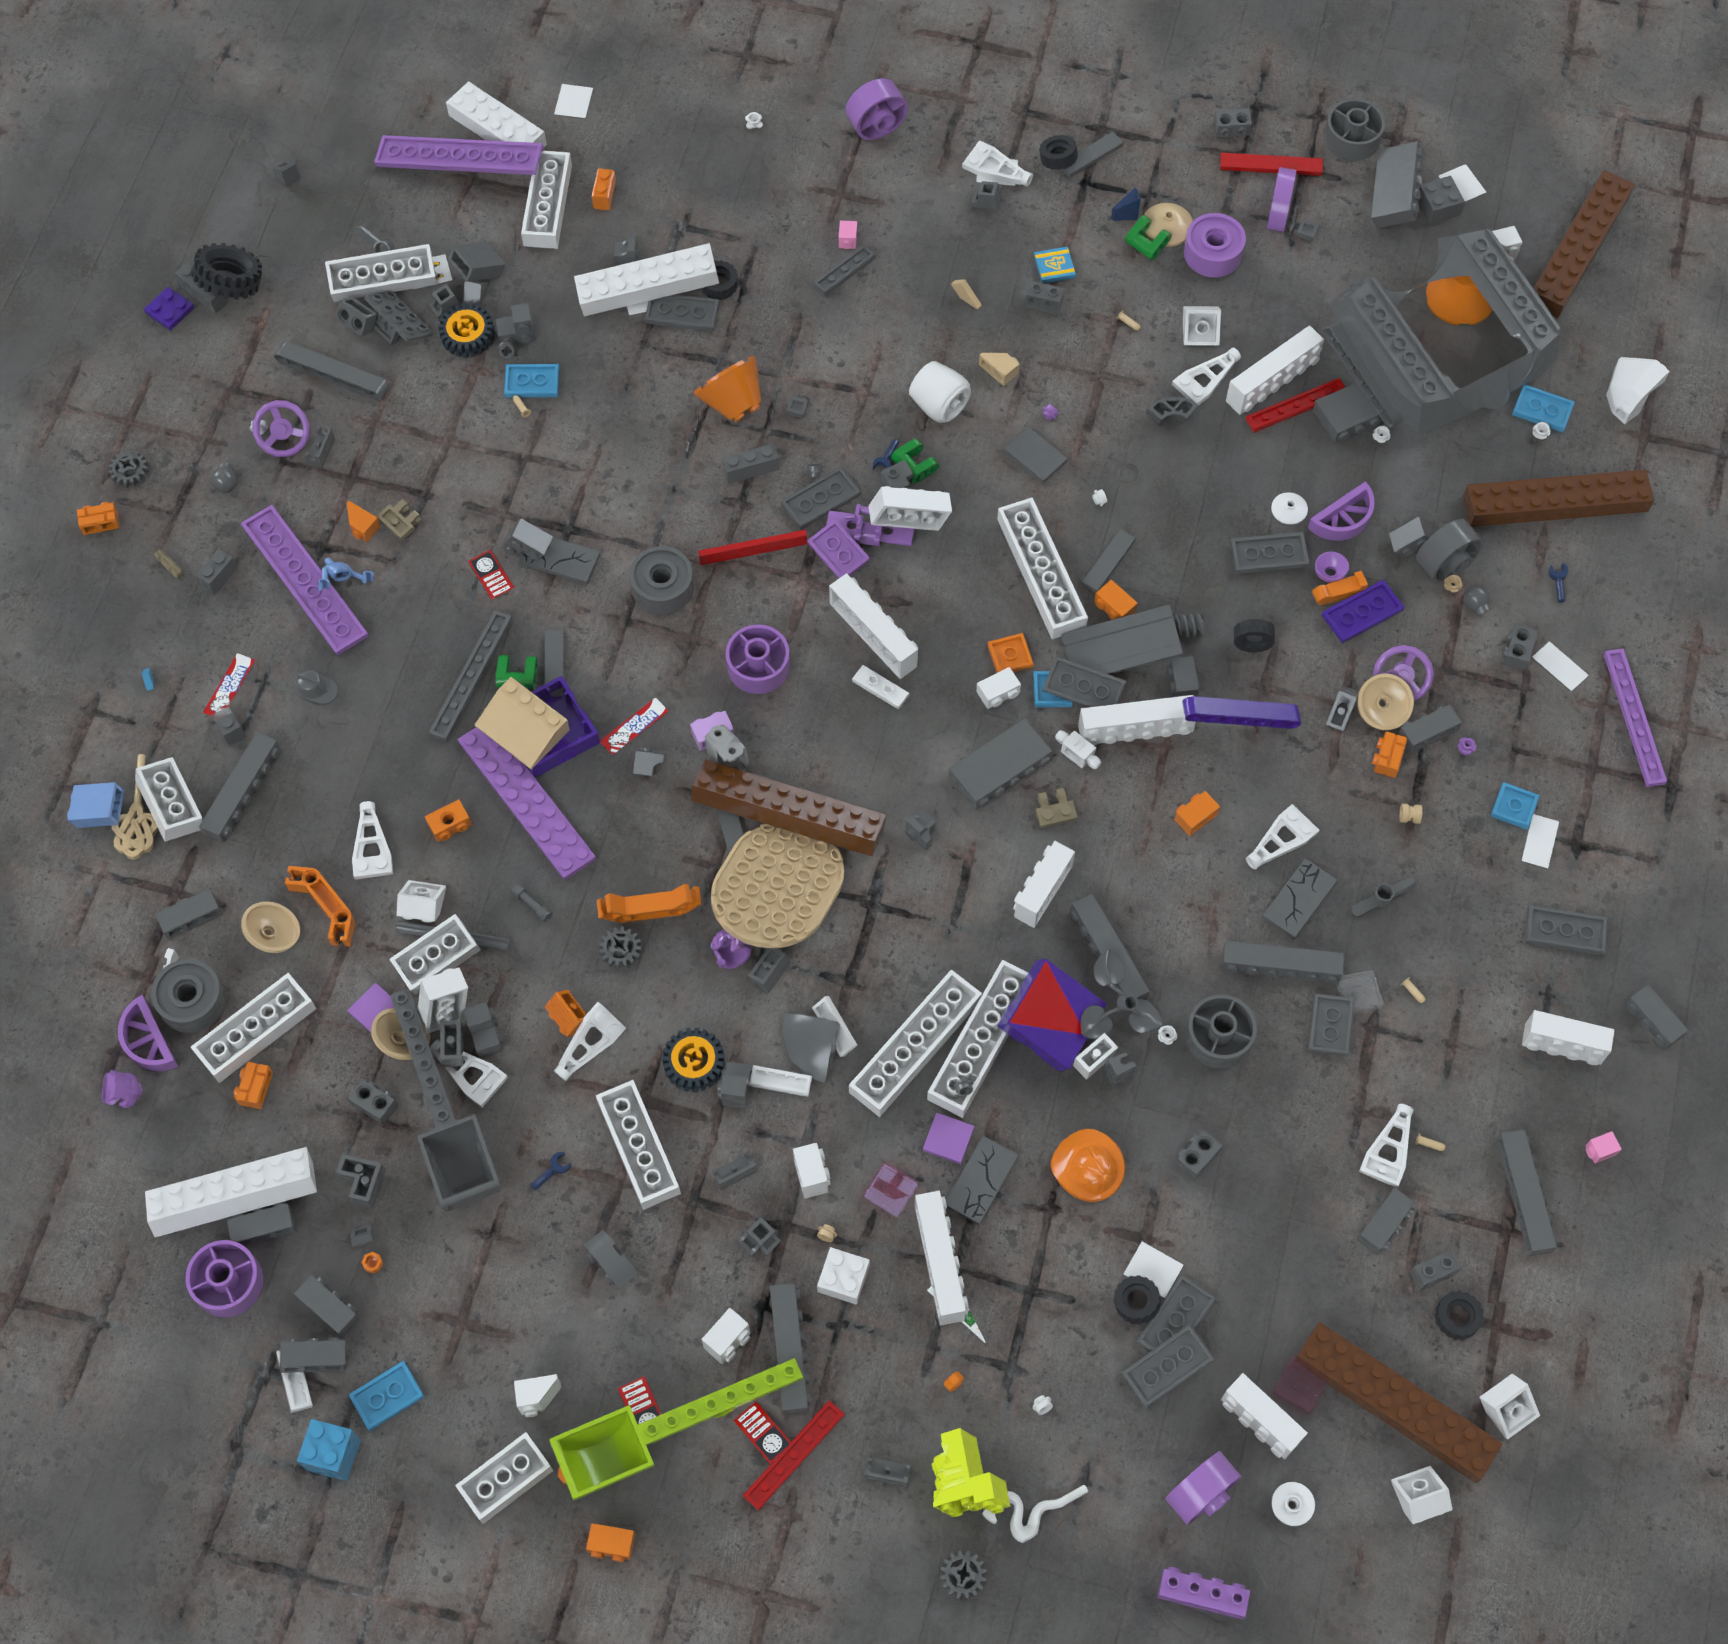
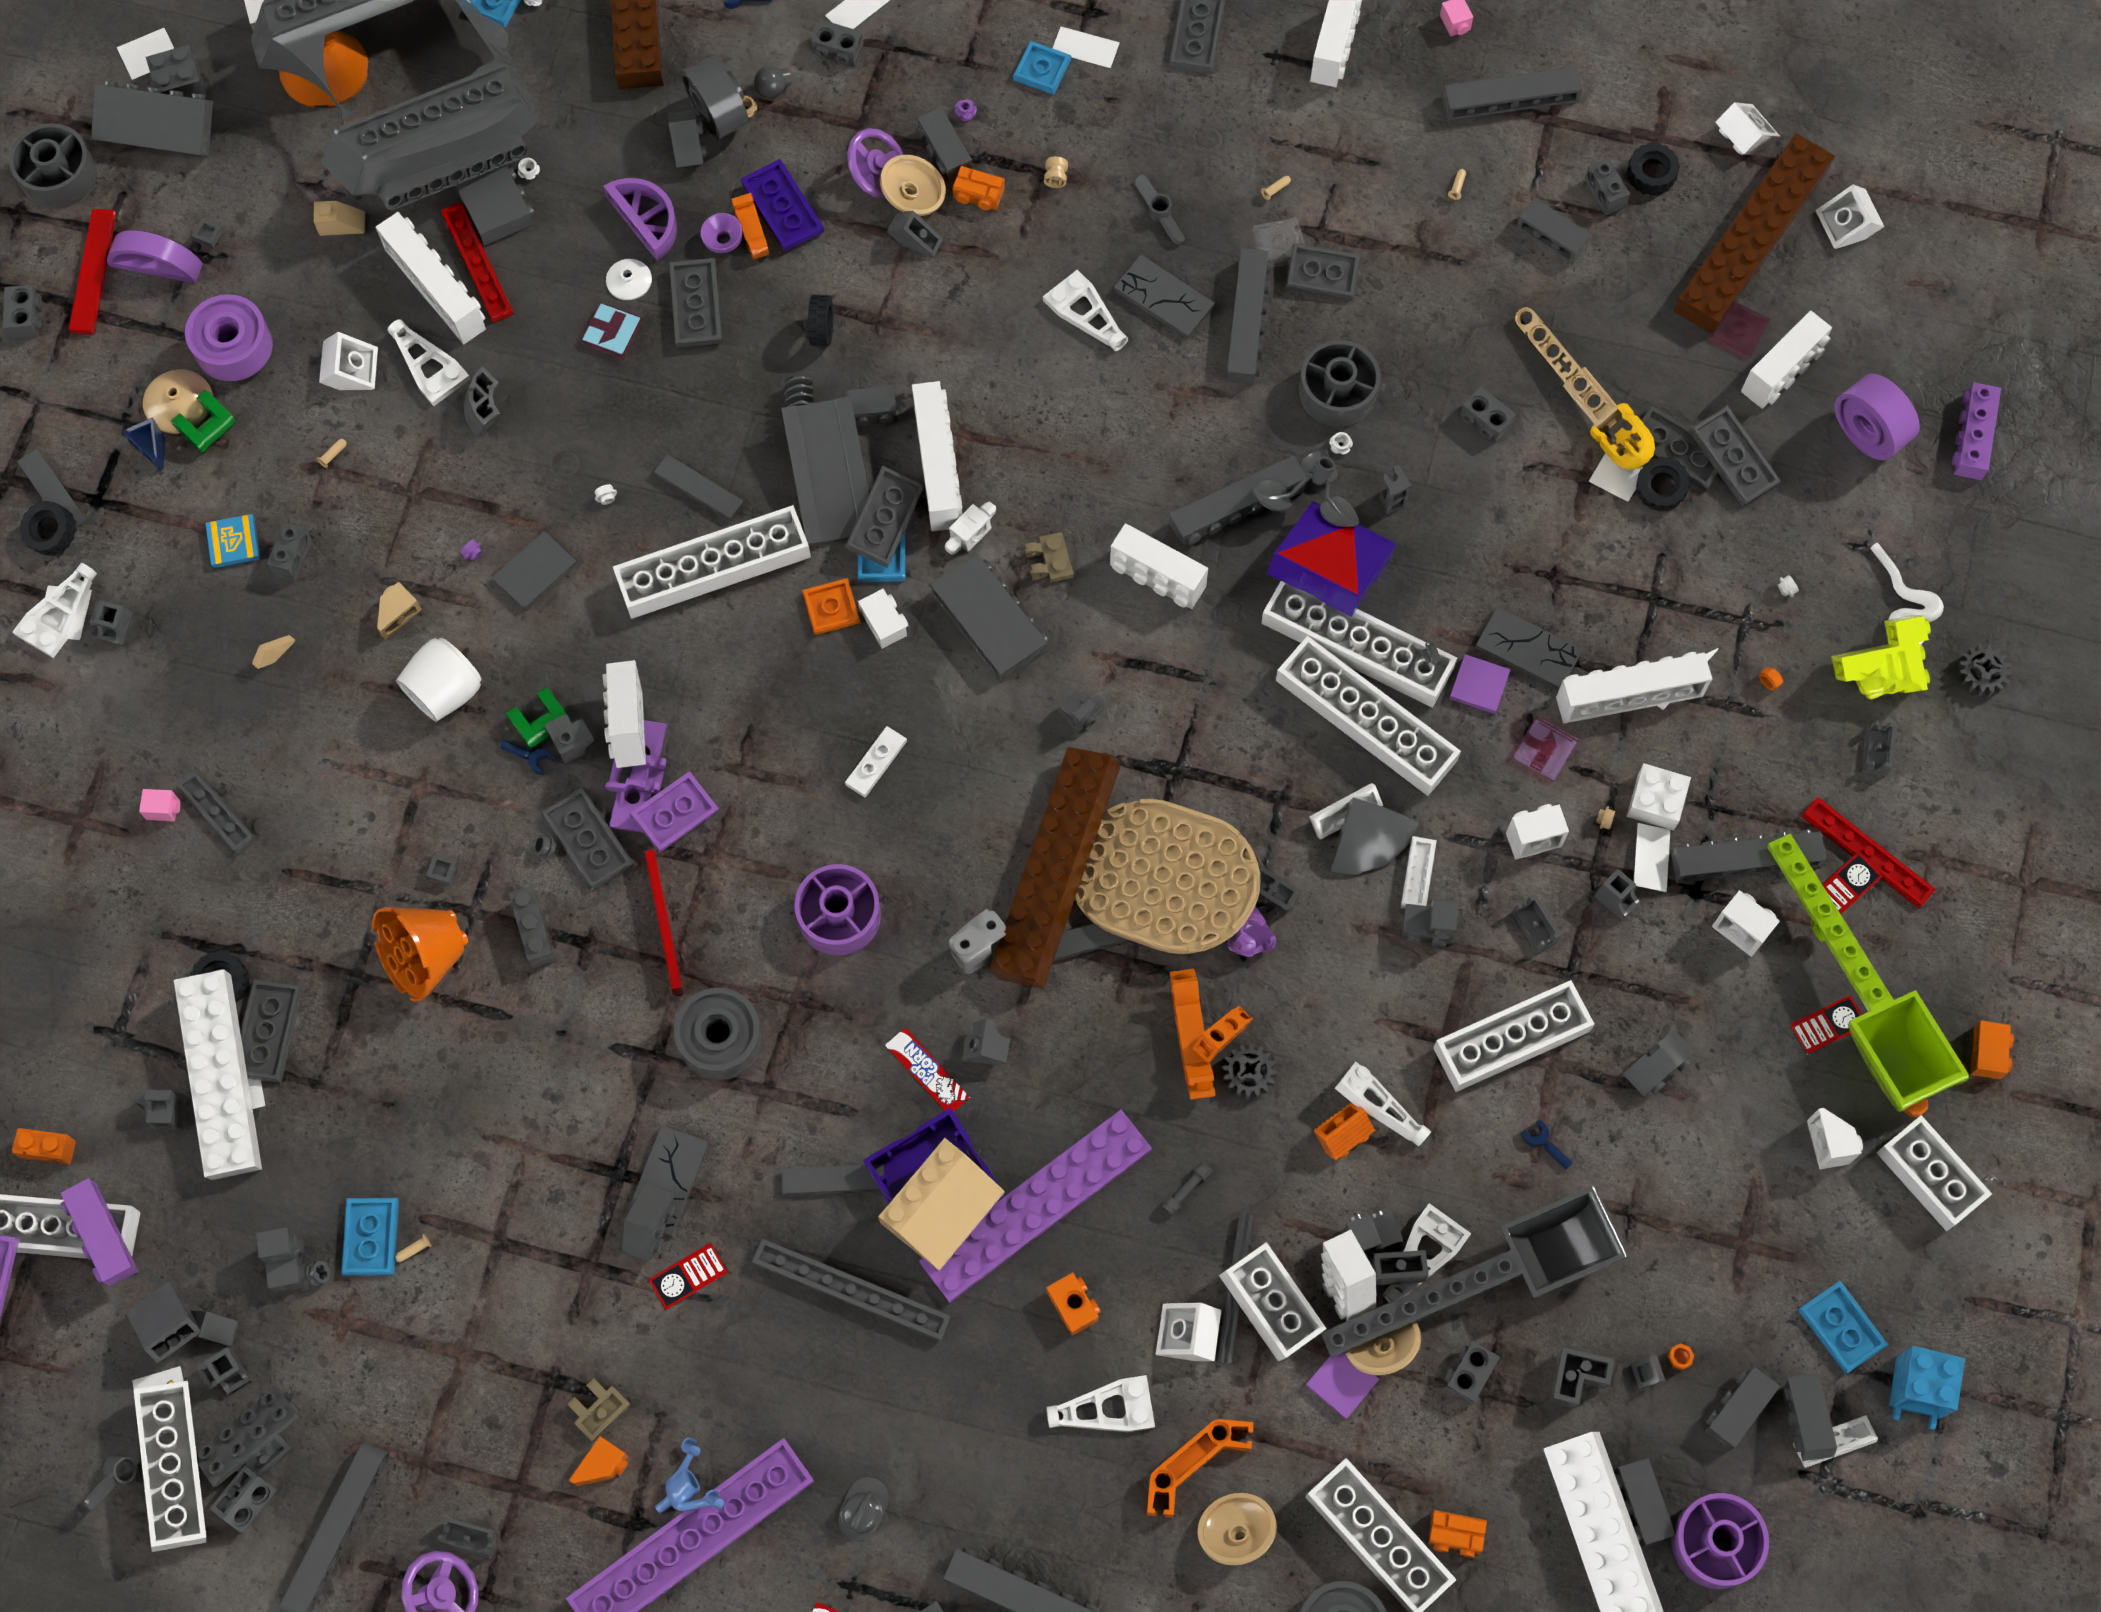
camera: 90 degrees left, 5 degrees up
wheel [438,303,495,358] -> none
green connector [496,655,538,690] -> none
wheel [662,1028,725,1092] -> none
lavender brick [690,711,734,751] -> none
white brick [829,573,918,679] -> none
orange piece [1051,1129,1125,1202] -> none
white brick [1073,1033,1118,1080] -> none
orange brick [1094,580,1138,620] -> none
orange brick [1174,791,1220,836] -> none
dark purple beam [1182,696,1301,729] -> none
white dish [1272,1482,1315,1526] -> none
white plate [1359,1104,1414,1188] -> none
none -> medium lavender brick [61,1178,139,1287]
none -> tan slope [313,201,366,236]
none -> tile [581,302,643,359]
none -> orange leg [1192,1006,1253,1064]
none -> piece [1515,307,1655,470]
none -> white sticker [1634,823,1670,892]

